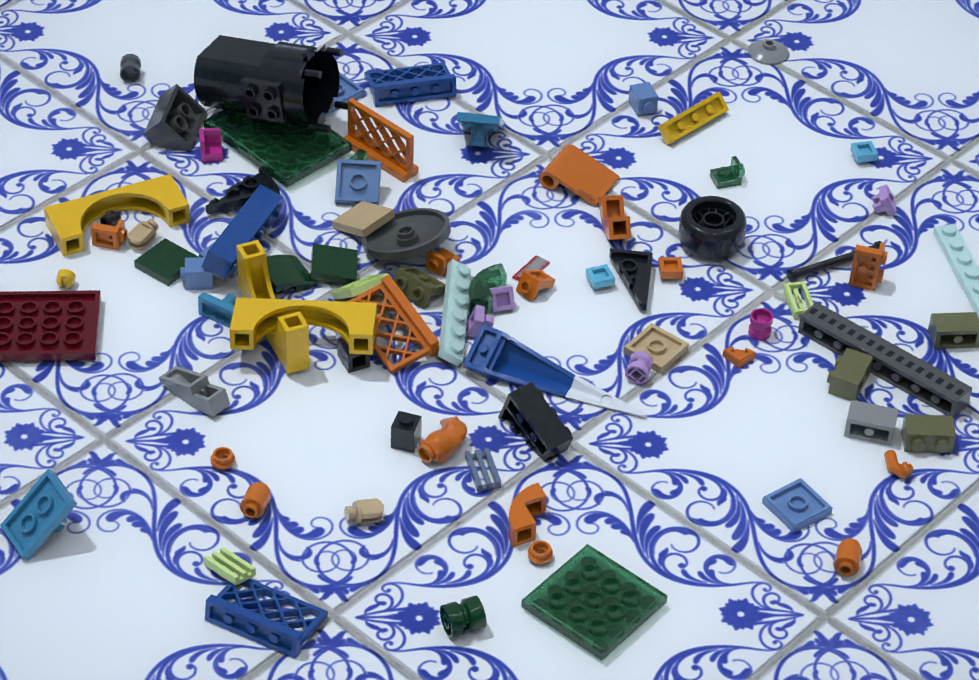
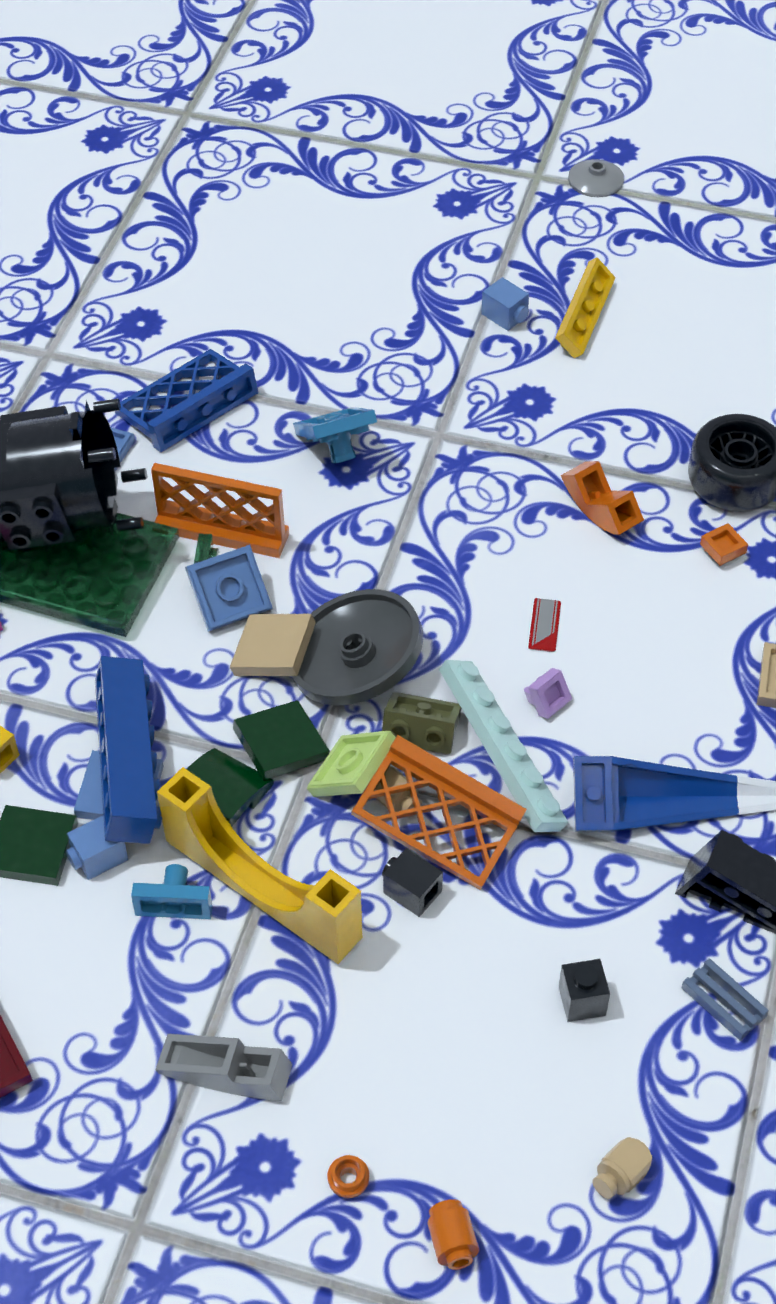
camera: 25 degrees left, 10 degrees up
black wing [205,166,280,215] -> none
yellow arch [229,297,377,355] -> none
orange animal [417,416,467,463] -> none
orange bracket [425,248,460,277] -> none
lavender tile [467,304,494,338] -> none
clear green brick [468,263,507,316] -> none
orange bracket [516,269,556,301] -> none
orange door [539,144,620,207] -> none
medium azure plate [585,264,615,289] -> none
black wing [609,248,653,311] -> none
clear green bracket [710,156,745,189] -> none

